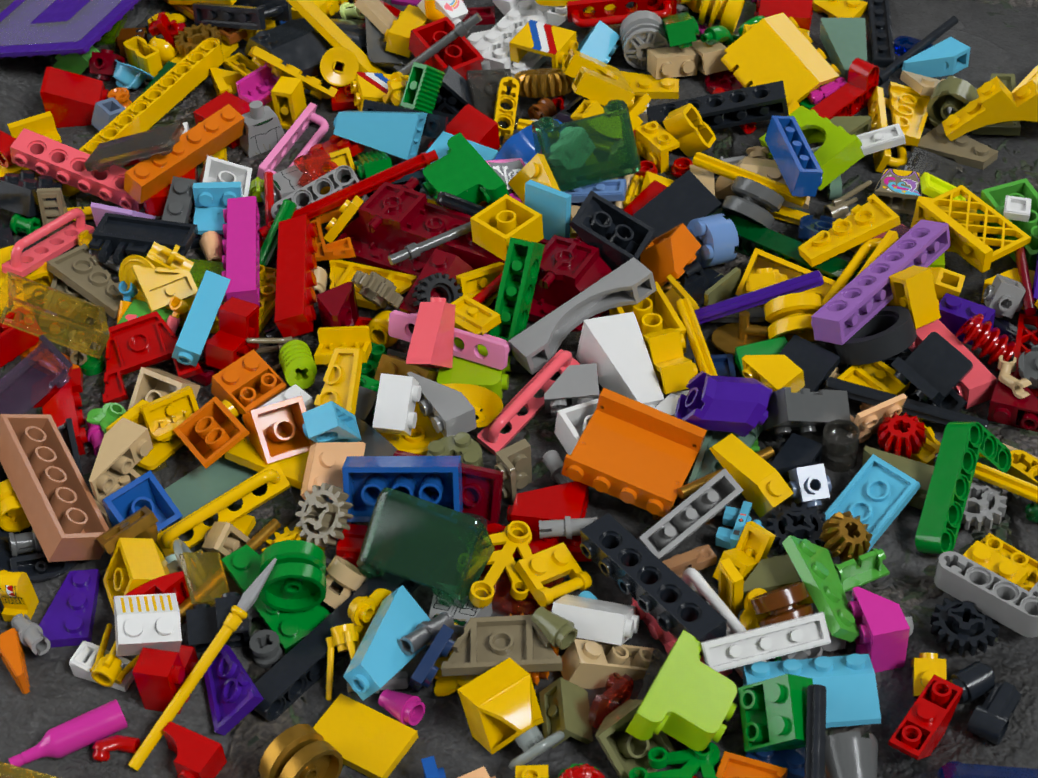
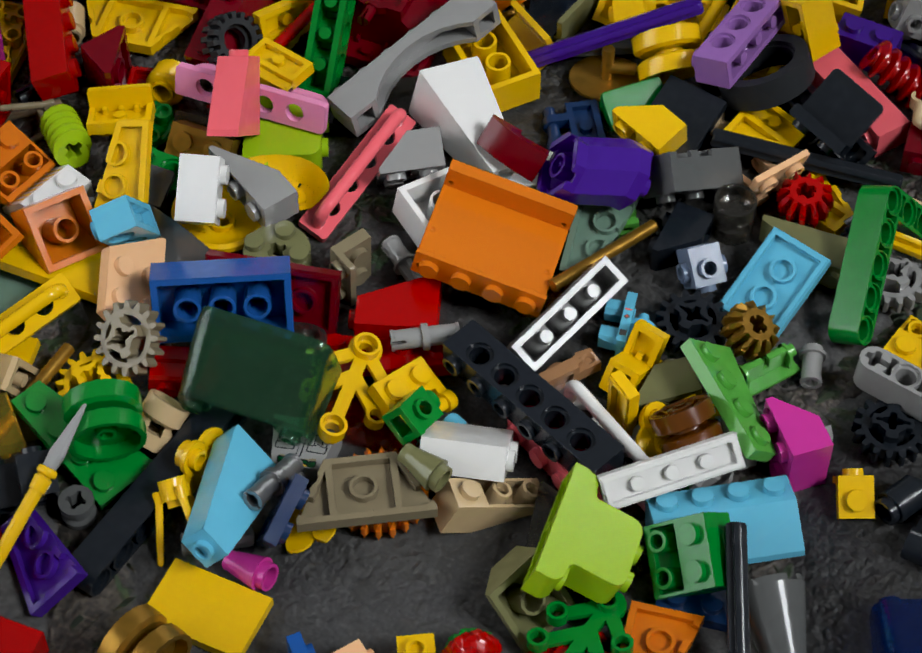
camera: 10 degrees left, 10 degrees up
dark tan gear [351,270,404,310] -> none
yellow piece [457,657,565,770] -> none
olive panel [539,677,593,749] -> none
clear red piece [588,672,633,730] -> none
yellow brick [642,327,698,394] -> none
yellow axle [677,297,718,376] -> none
yellow slope [710,433,794,518] -> none
red slope [888,674,963,760] -> none
none -> green brick [381,386,443,445]
none -> dark red slope [477,114,549,182]
none -> light grey pin [799,343,826,389]

